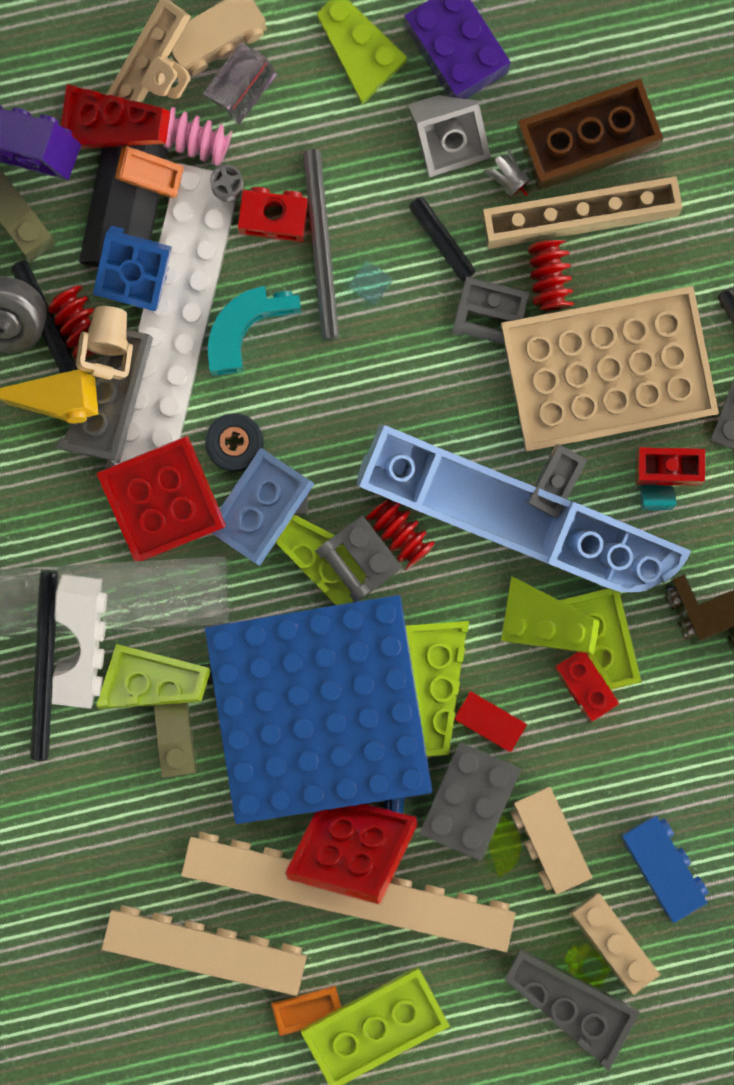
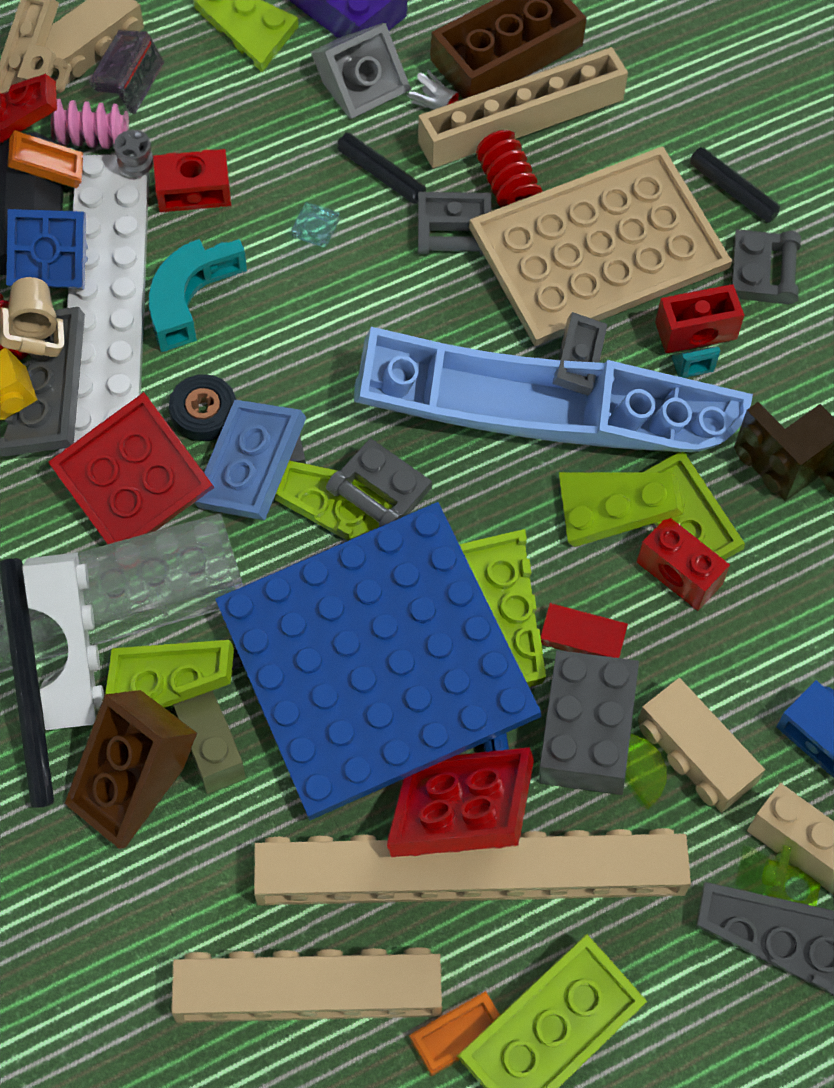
camera: 20 degrees left, 20 degrees down
dark grey axle [303,149,339,340] -> none
red piece [365,499,435,571] -> none
none -> reddish brown slope [64,690,197,849]

